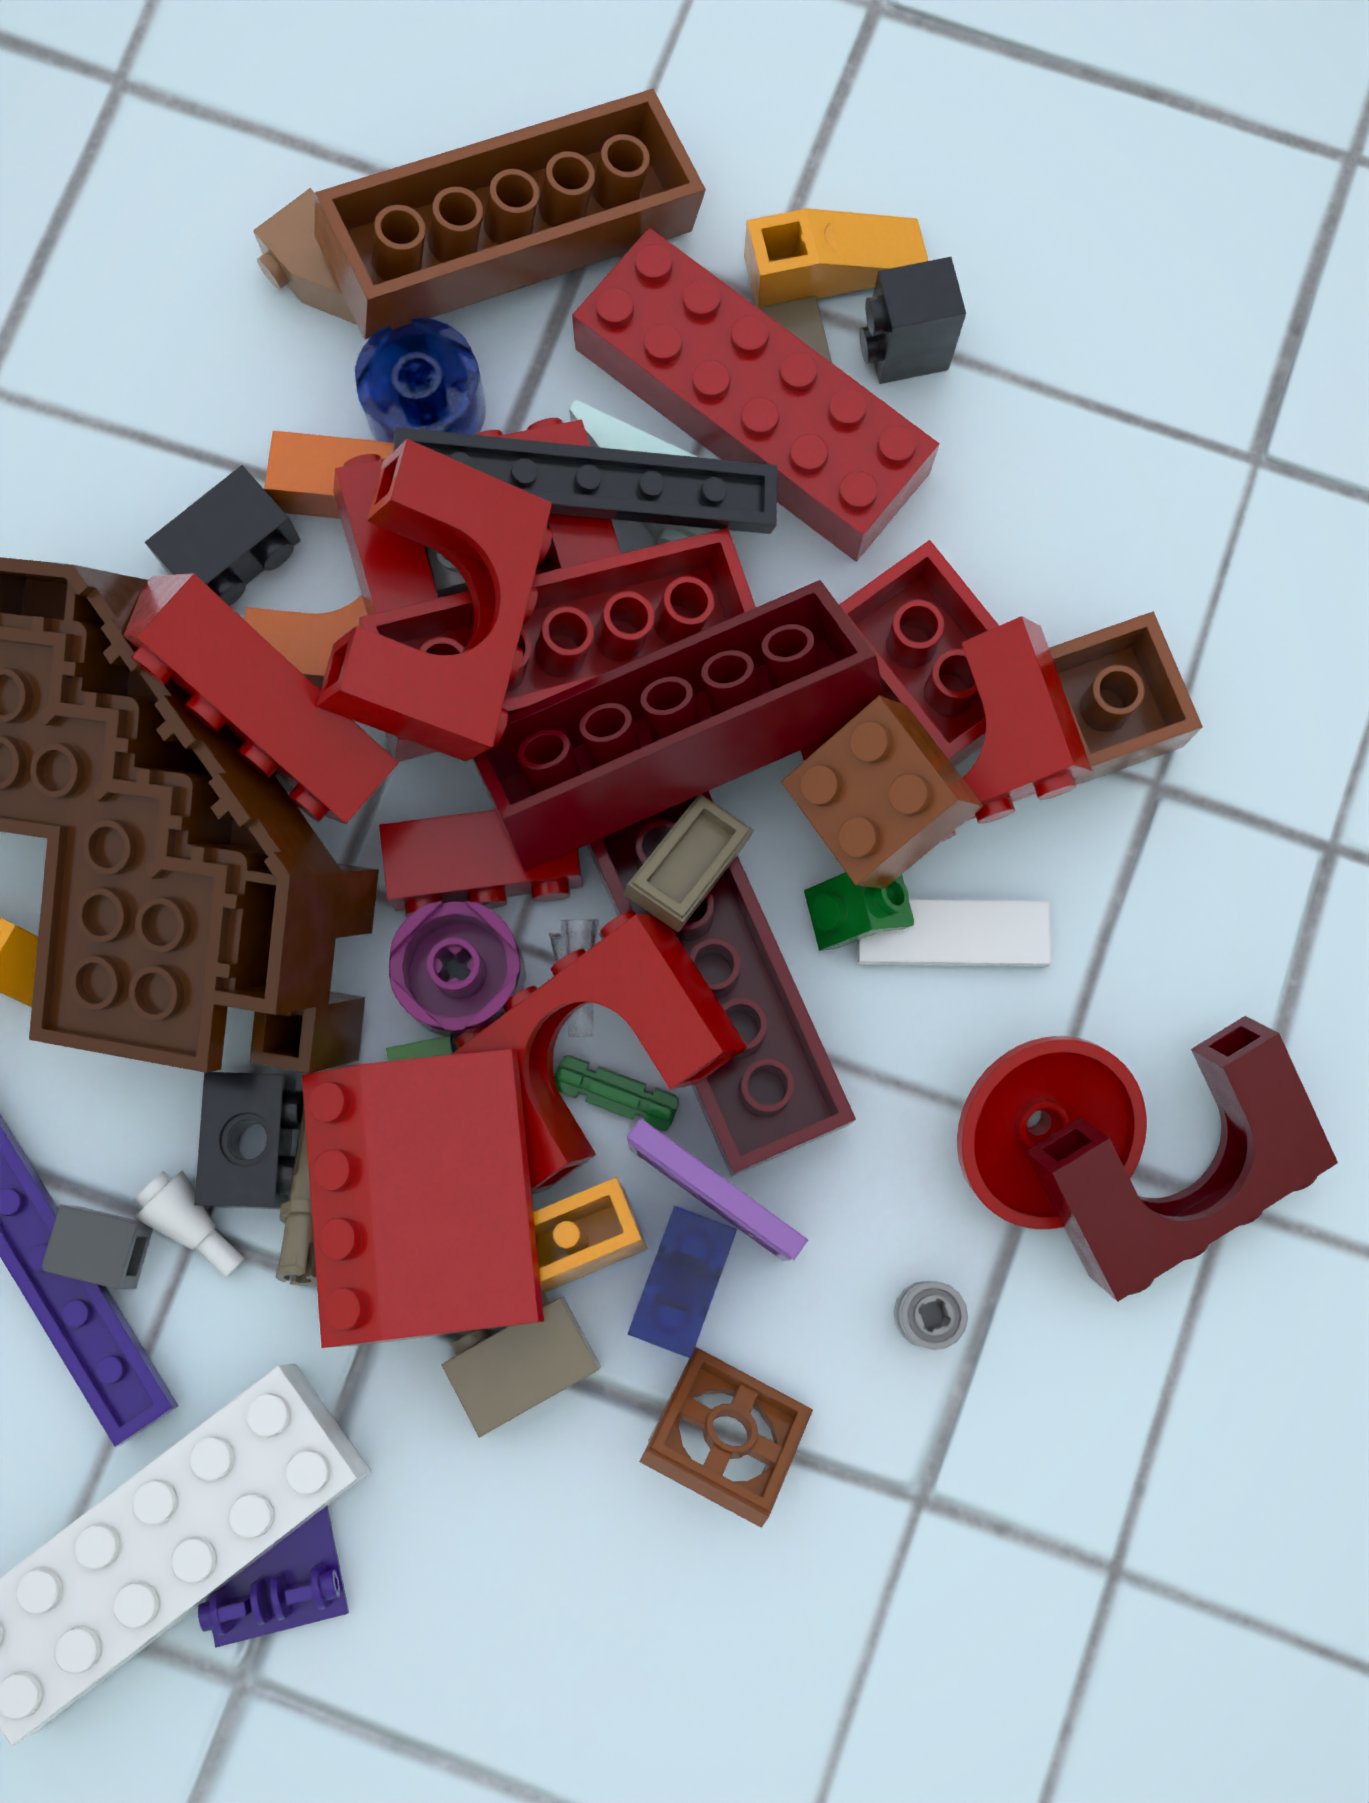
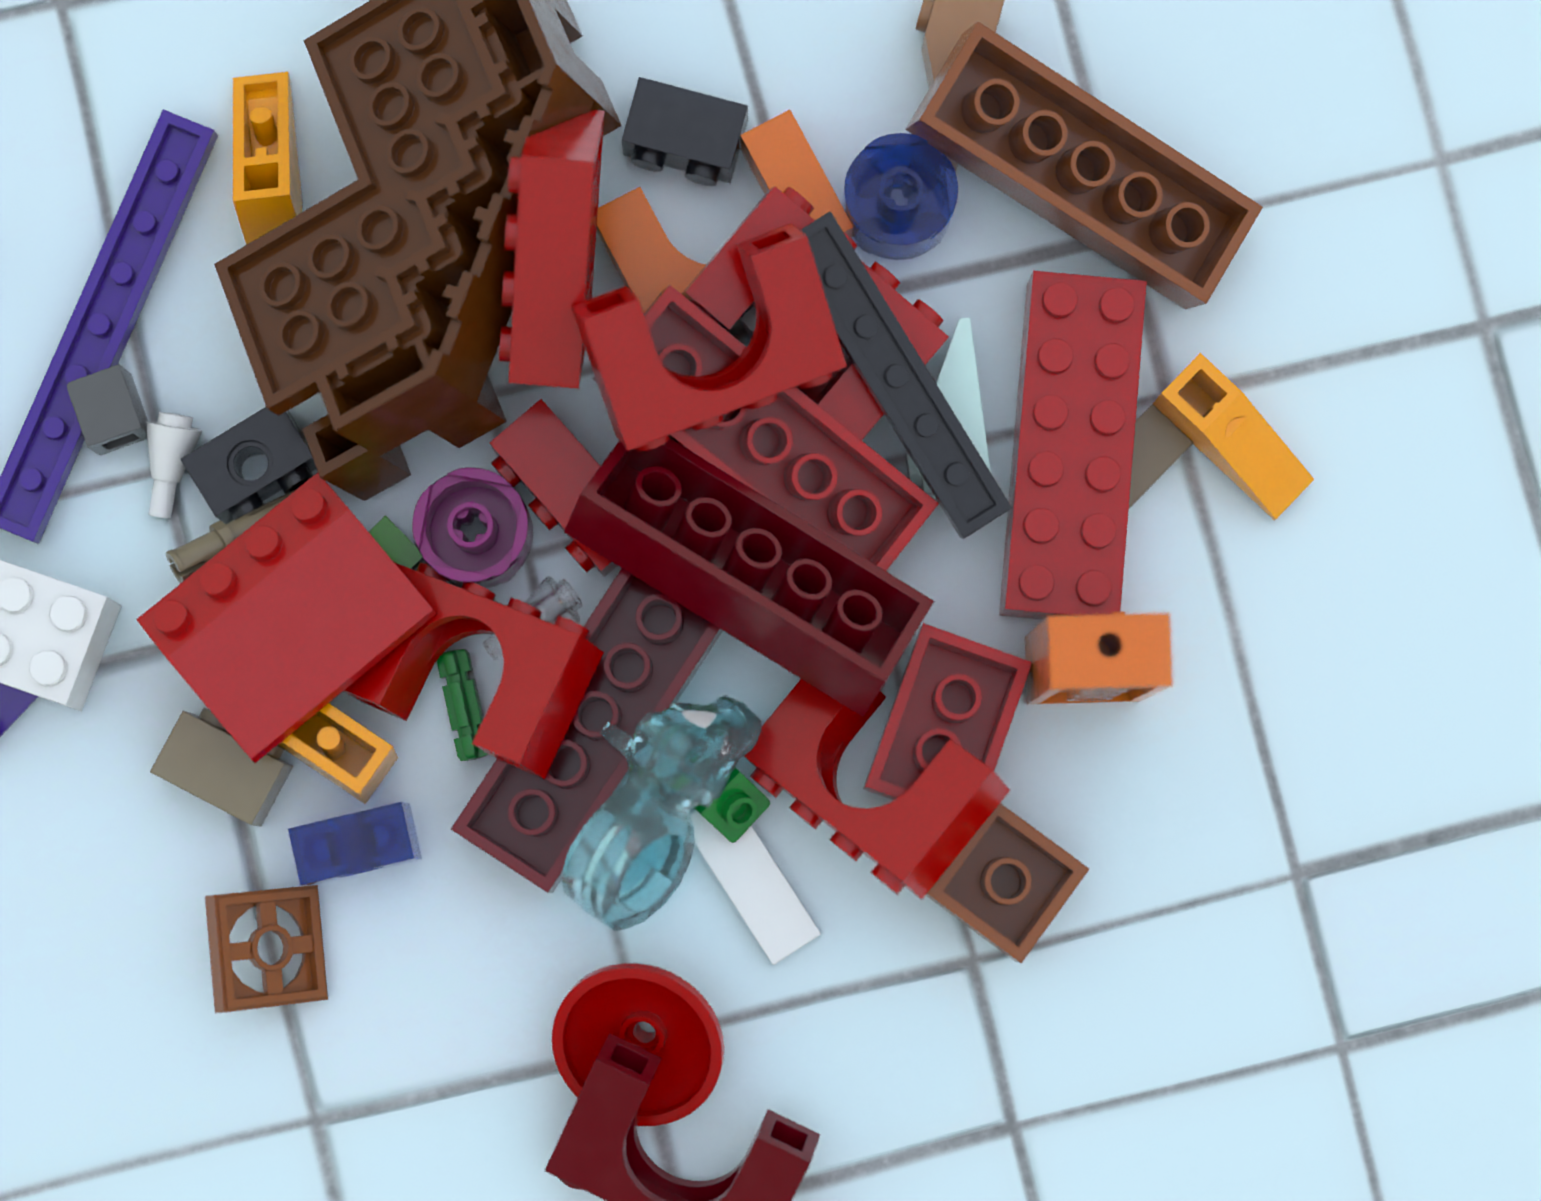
camera: 55 degrees right, 5 degrees up
dark tan tile [623,794,754,932] -> none
medium lavender tile [627,1118,808,1261] -> none
dark orange brick [781,695,983,889] -> none
black brick [859,257,966,384] -> none
light grey wheel [894,1281,968,1350] -> none
none -> clear light blue animal [562,695,762,931]
none -> orange brick [1025,612,1173,705]

